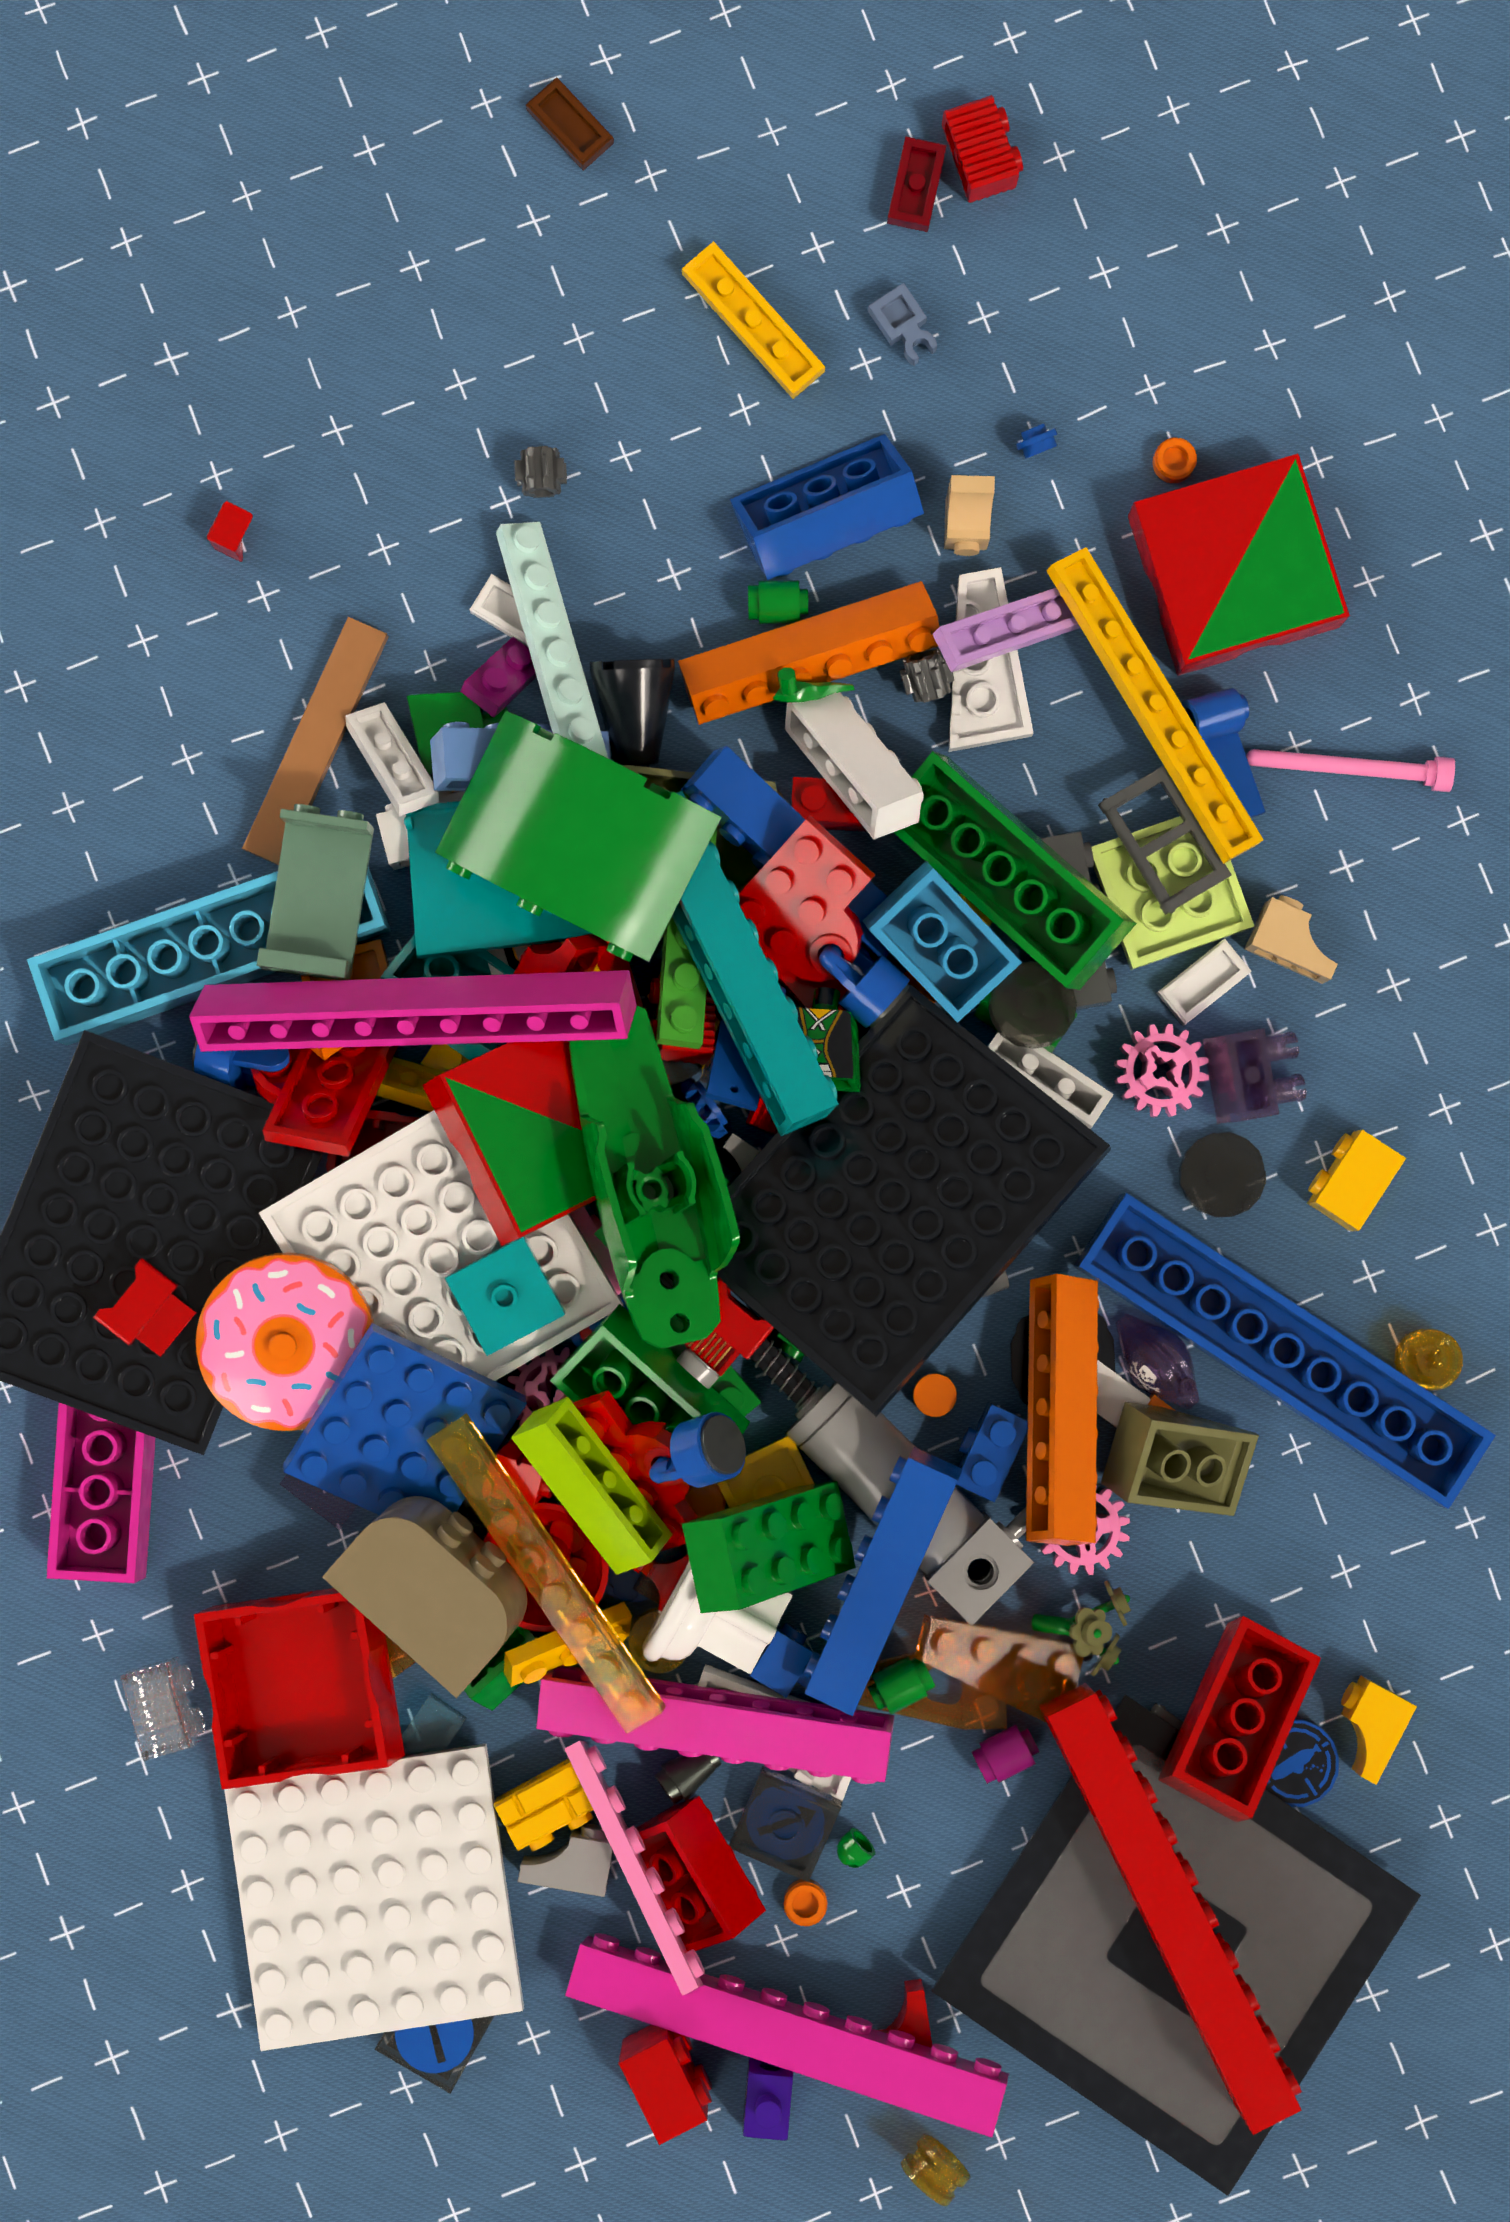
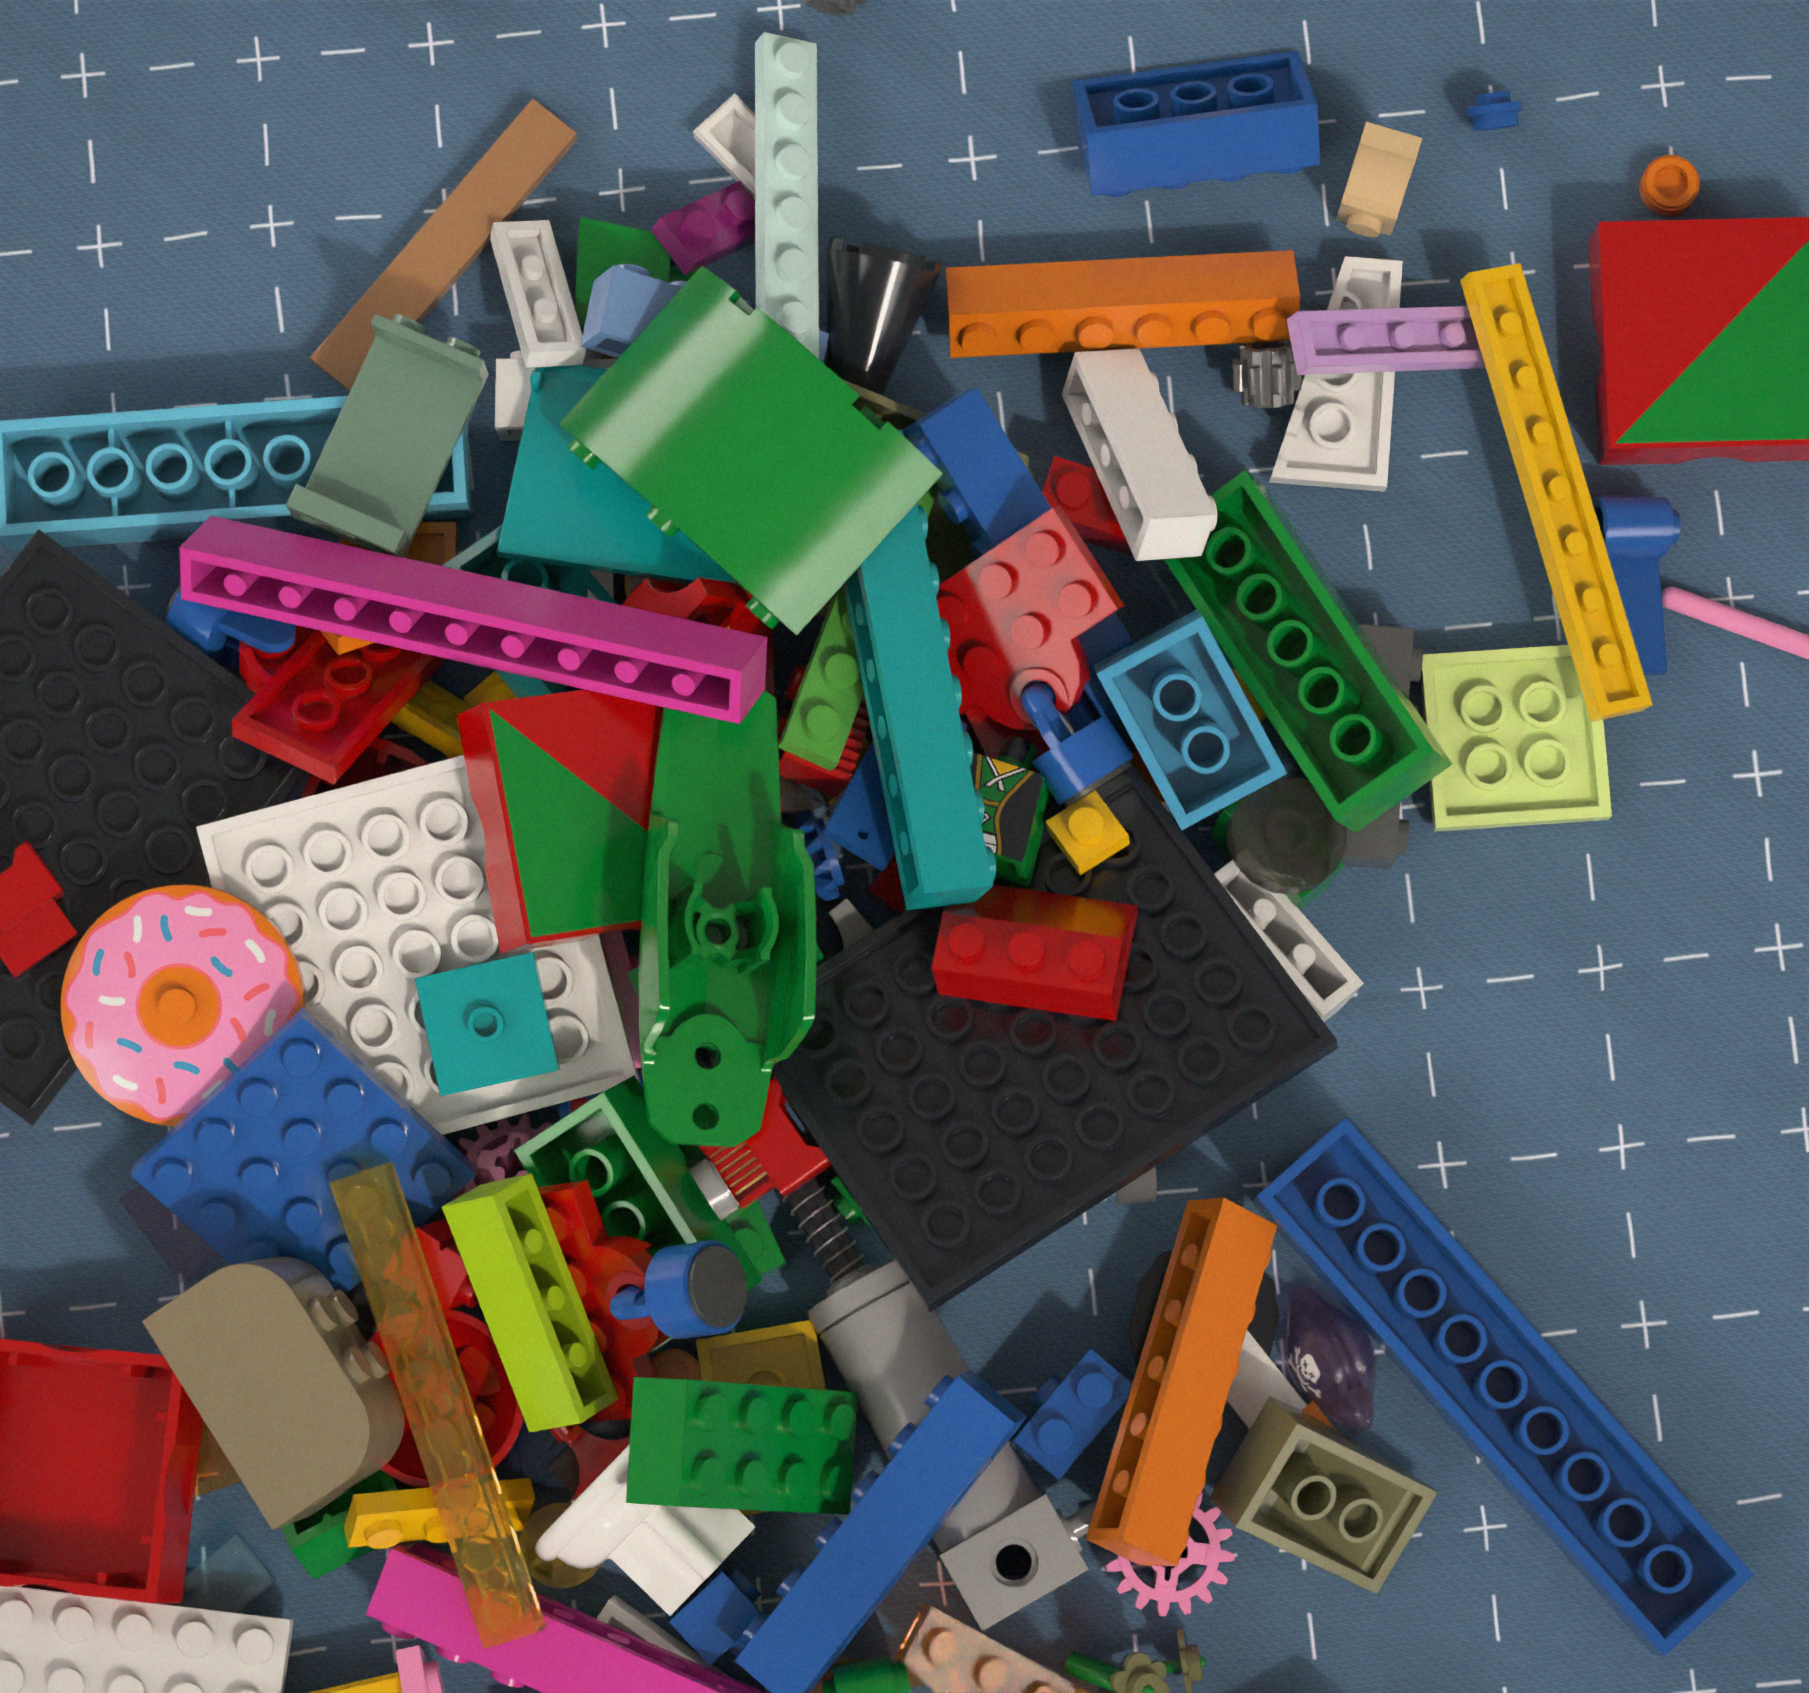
camera: 15 degrees right, 5 degrees down
green brick [748,580,808,624] -> none
green bar [773,668,854,703] -> none
orange tile [913,1373,957,1417] -> none
dark grey window [1098,766,1232,915] -> none
bright pink gear [1114,1024,1209,1118] -> none
white tile [1157,938,1252,1026] -> none
clear smoke tile [1179,1132,1266,1217] -> none
clear purple brick [1203,1028,1307,1124] -> none
tan arch [1244,895,1338,984] -> none
yellow brick [1307,1130,1406,1232] -> none
clear yellow wheel [1394,1329,1463,1390] -> none
none -> red slope [931,885,1138,1021]
none -> yellow plate [1045,790,1130,876]

